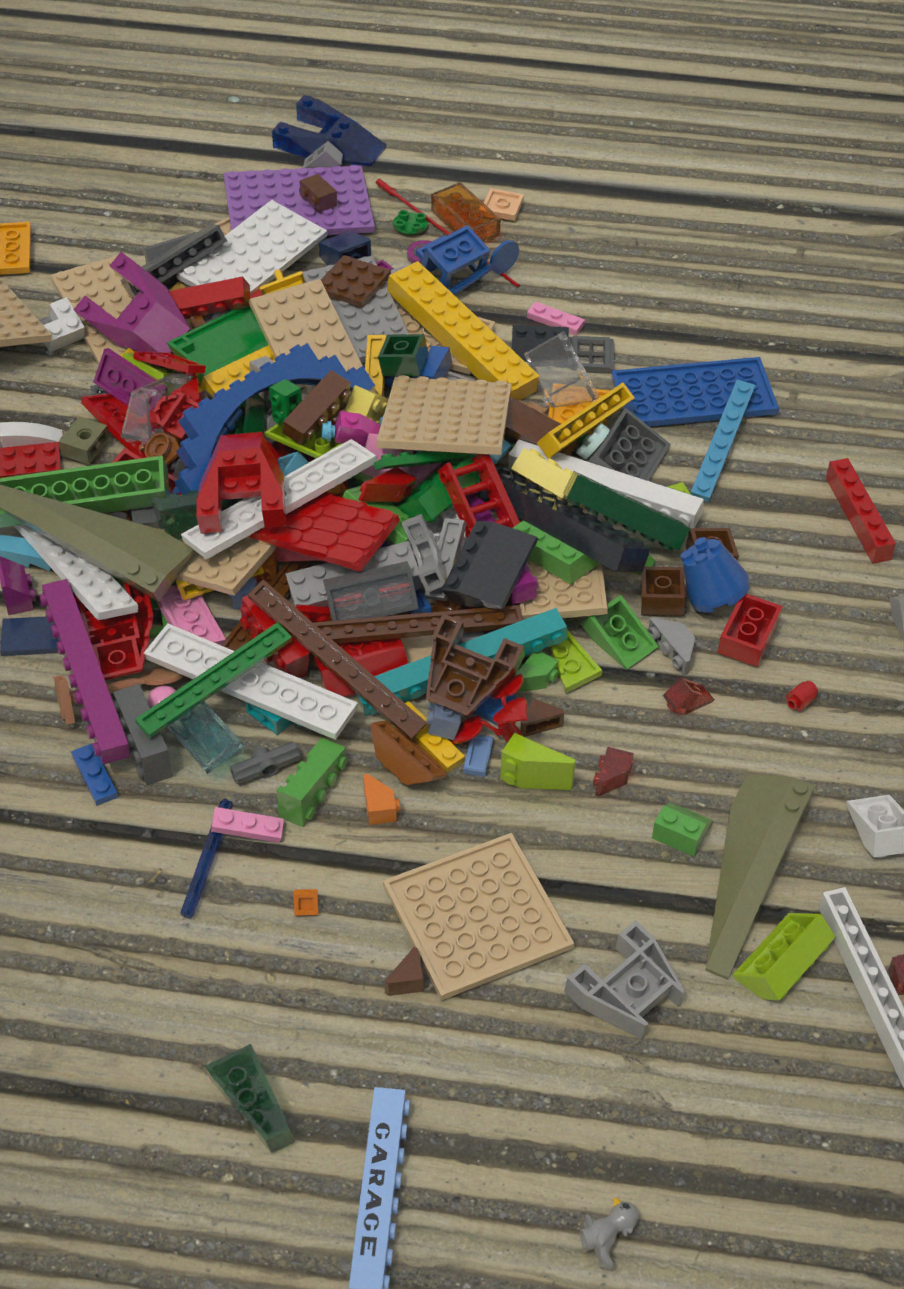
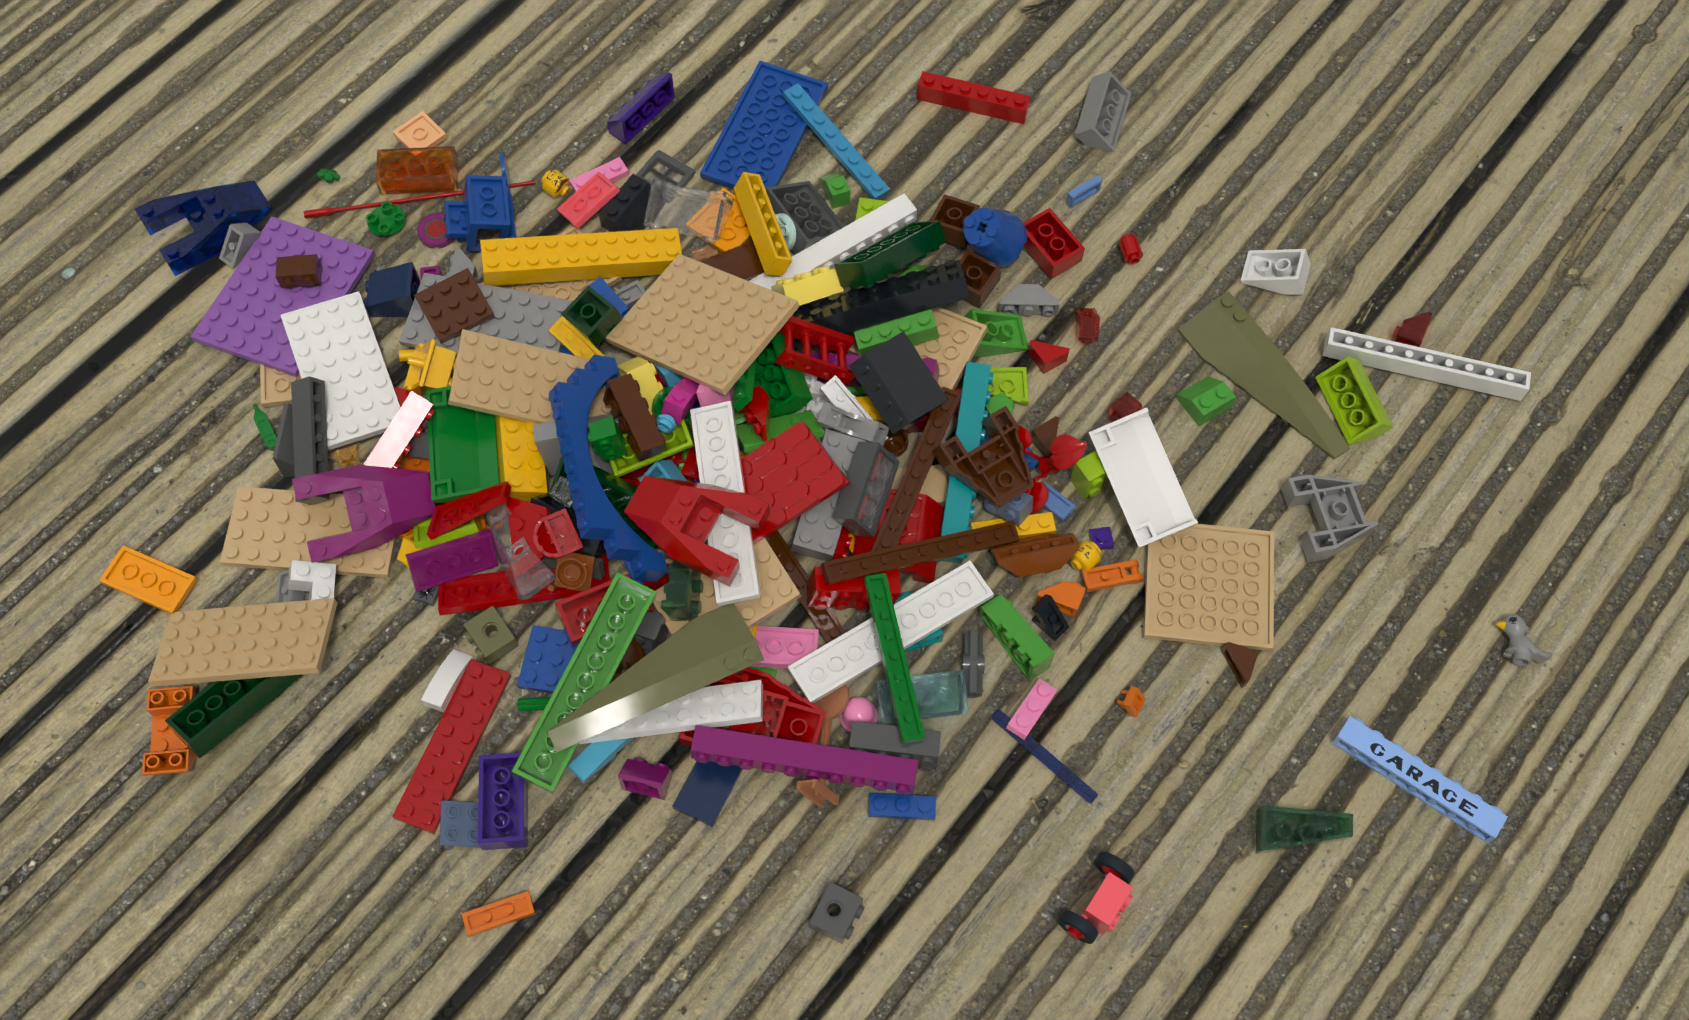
camera: 60 degrees left, 15 degrees up
none -> green plant [317,169,340,182]
none -> yellow head [541,170,570,198]
none -> coral tile [556,172,620,229]
none -> dark purple slope [607,73,675,145]
none -> bright green slope [819,172,850,209]
none -> red slope [1028,340,1070,374]
none -> black slope [1032,594,1069,641]
none -> brick [1058,851,1135,944]
none -> medium blue tile [1065,175,1102,208]
none -> yellow head [1070,541,1101,571]
none -> orange plate [1081,560,1144,592]
none -> white slope [1089,407,1198,548]
none -> dark purple plate [1089,526,1114,550]

